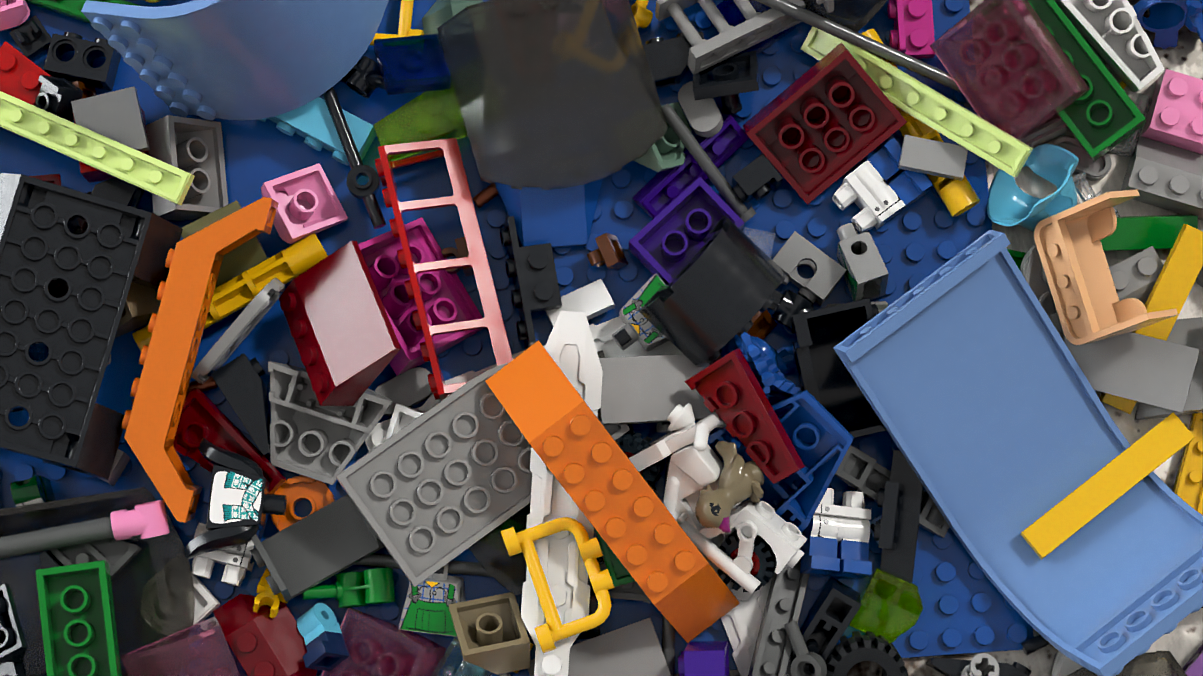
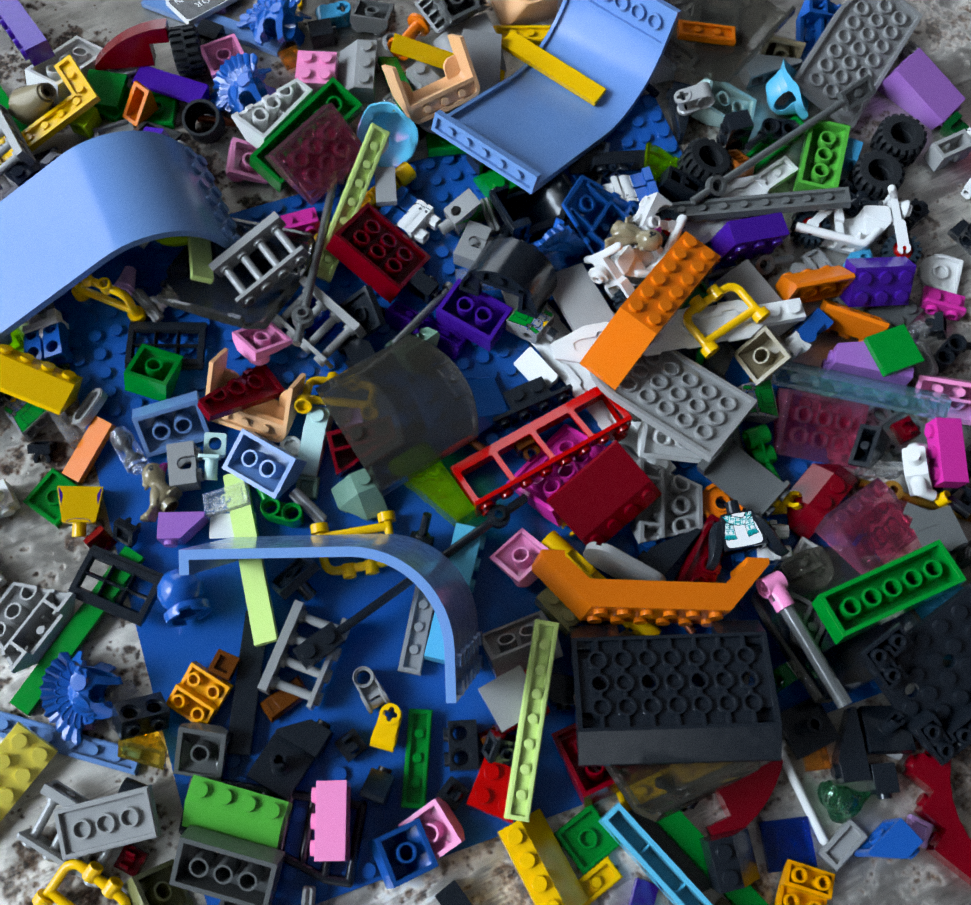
camera: 110 degrees left, 10 degrees down
leg [297,603,349,671] -> none
clear blue tile [373,34,452,95] -> none
reddish brown tile [587,233,628,270] -> none
light grey tile [678,81,723,137] -> none
dark red wing [685,348,805,484] -> none

